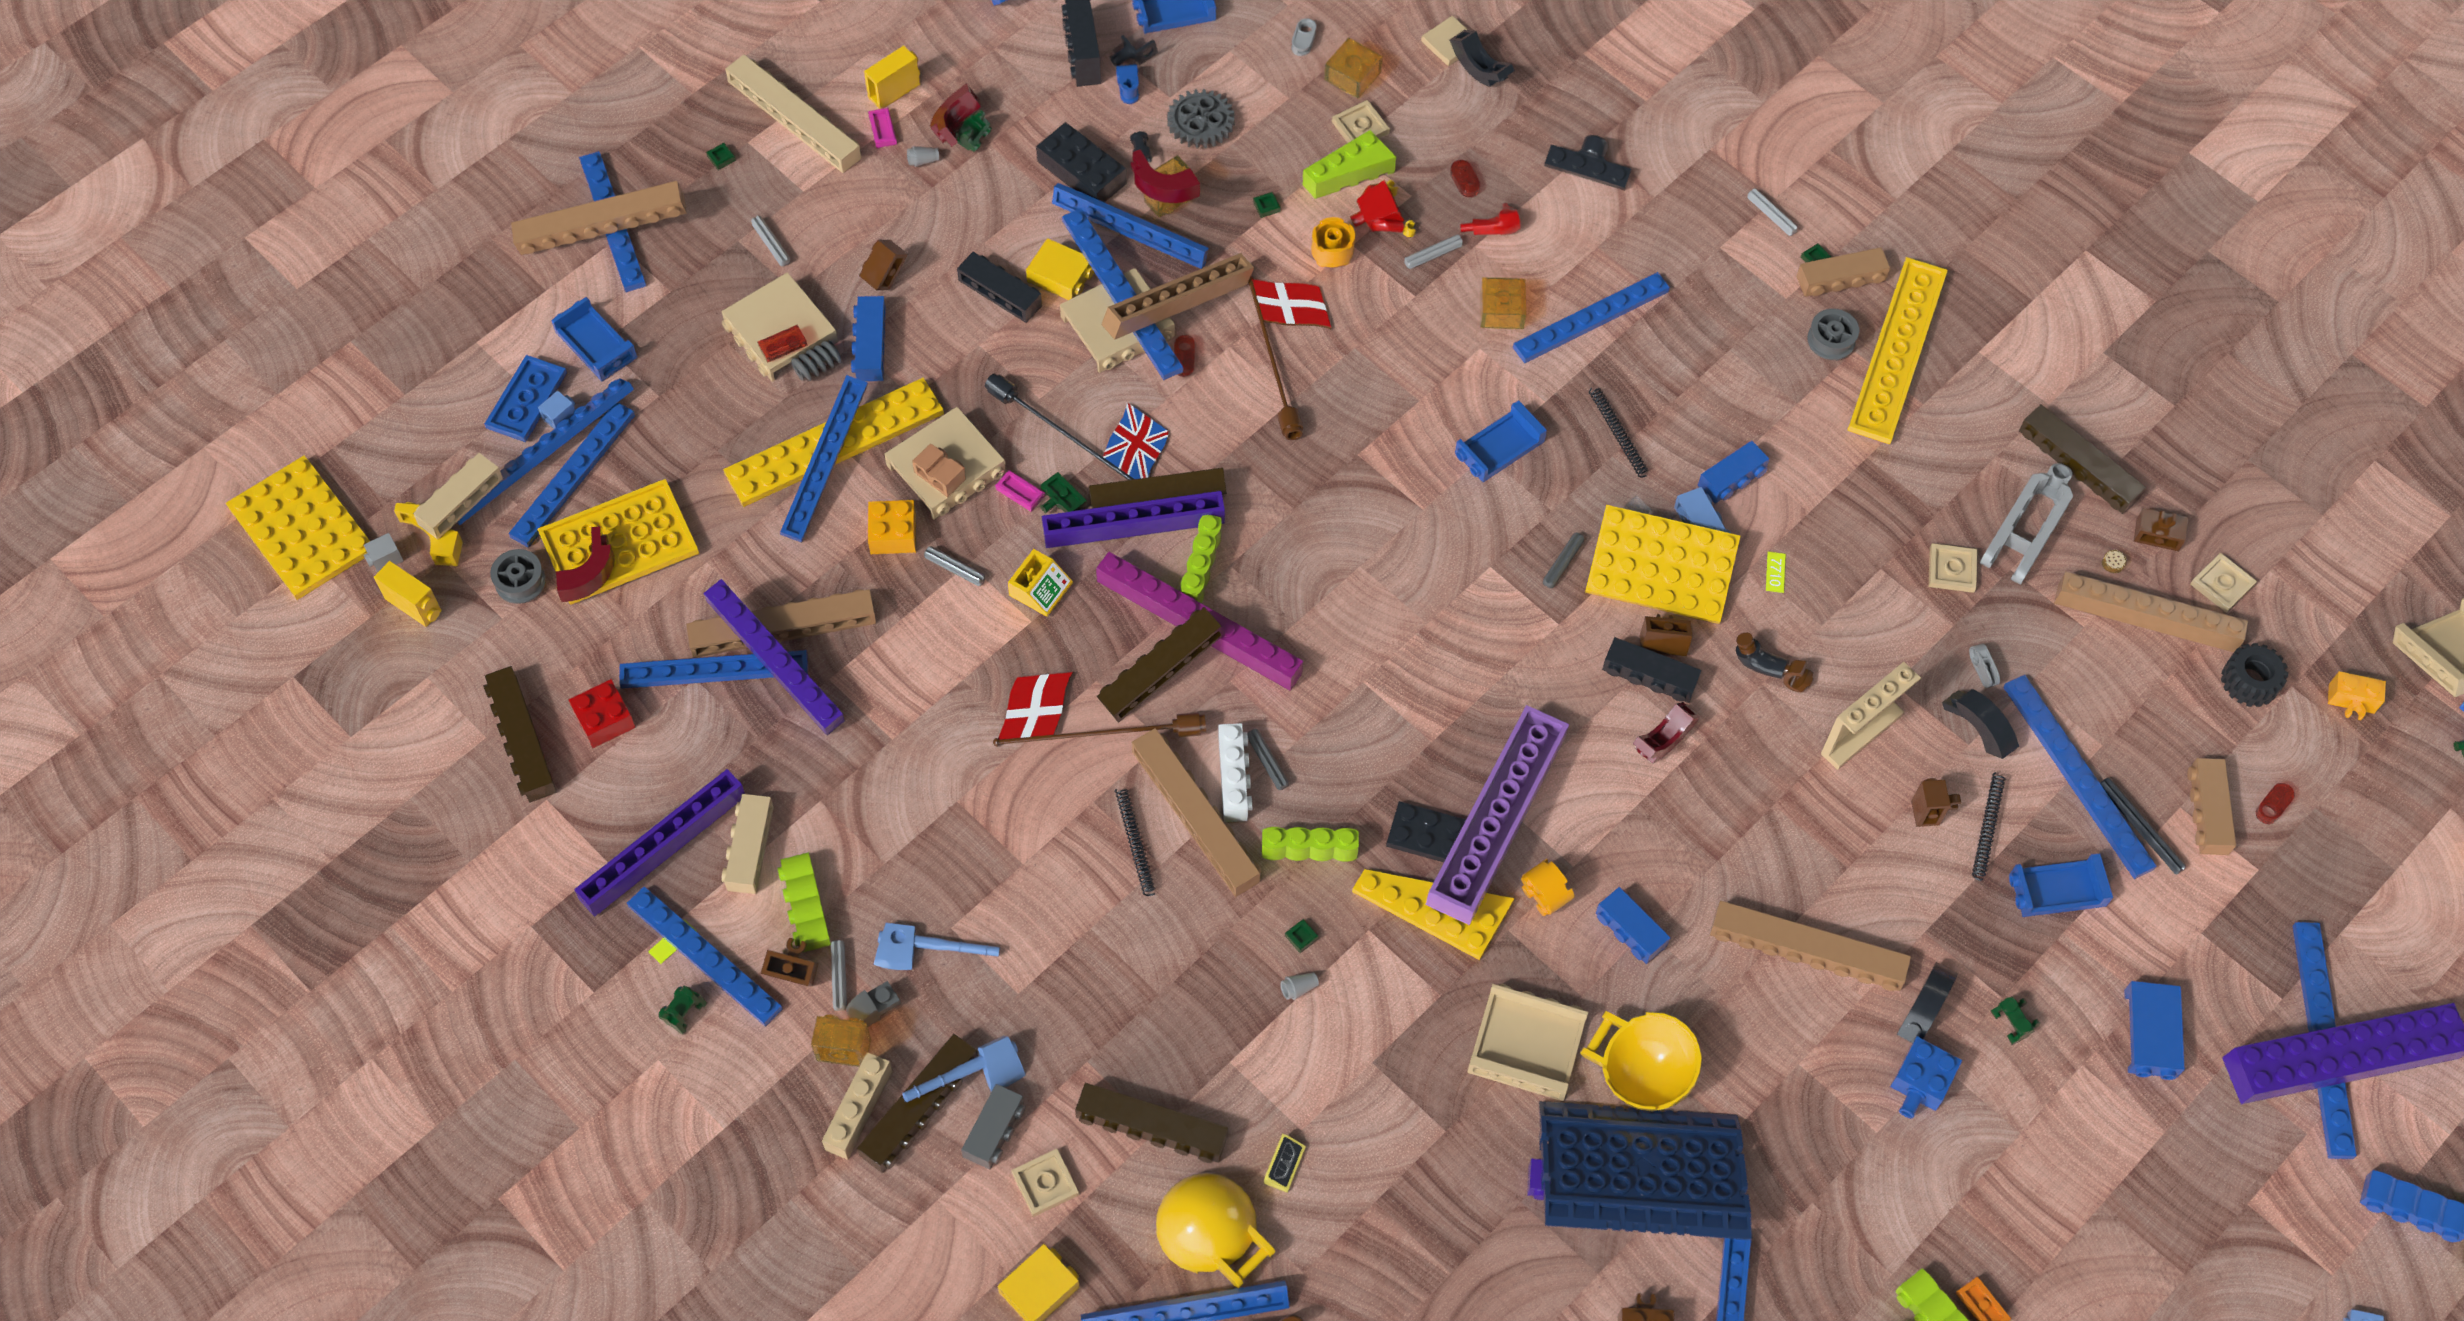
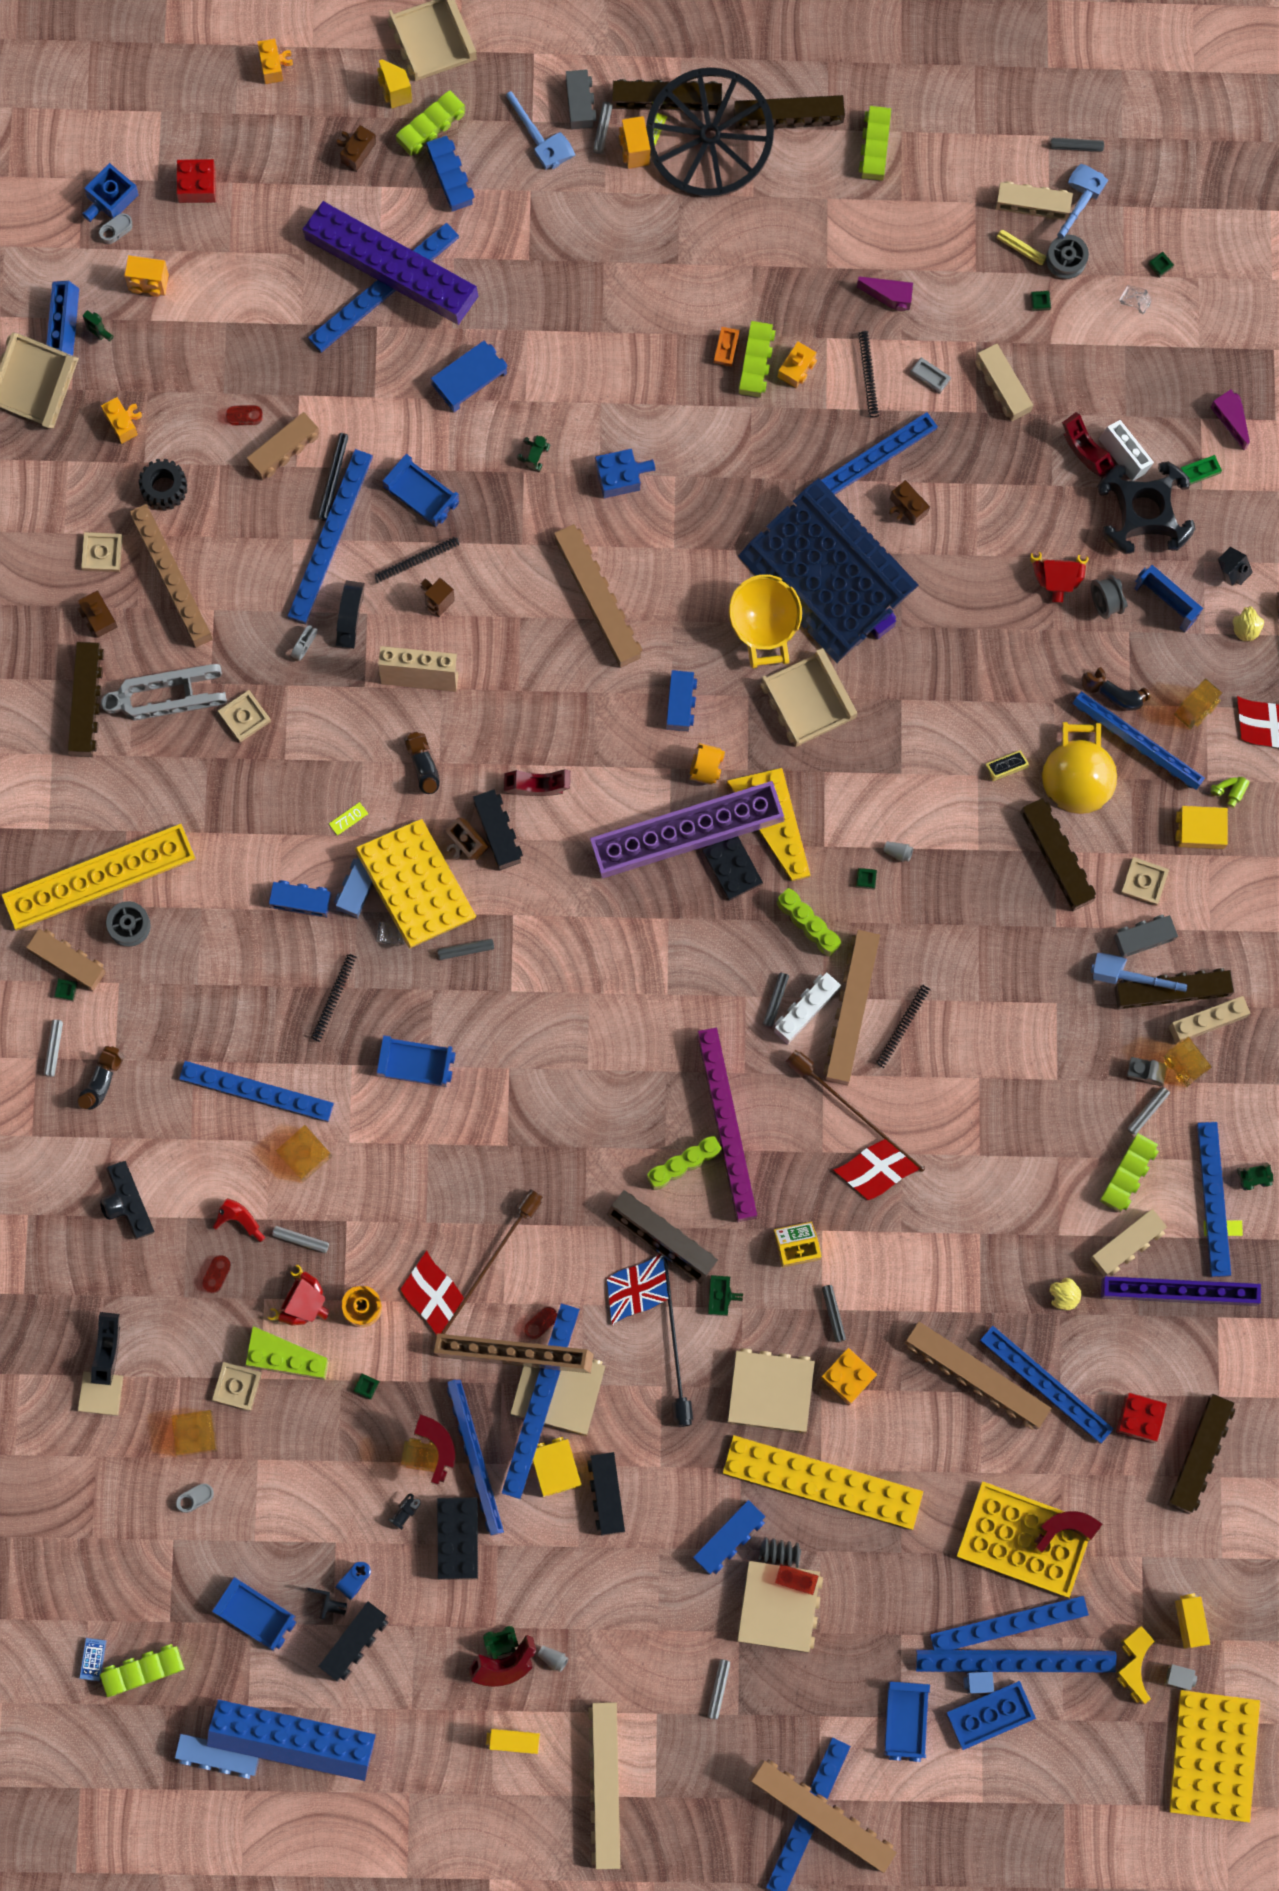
camera: 140 degrees left, 15 degrees up
tan brick [413,453,503,539] -> none
dark grey wheel [490,549,546,604] -> none
dark purple brick [703,579,845,736] -> none
dark green tile [706,143,736,170] -> none
reddish brown brick [760,938,819,987] -> none
blue plate [780,375,868,543] -> none
reddish brown brick [859,240,908,291] -> none
dark pink tile [868,107,897,148] -> none
medium blue piece [874,923,1000,970] -> none
nougat brick [912,443,966,498] -> none
dark pink tile [995,470,1045,512] -> none
dark purple brick [1042,491,1225,549] -> none
dark brown brick [1097,607,1226,723] -> none
dark grey gear [1167,89,1235,149] -> none
black arch [1897,962,1958,1043] -> none
tile [2102,550,2127,573] -> none
none -> piece [78,1046,124,1110]
none -> light yellow hair [1049,1278,1081,1310]

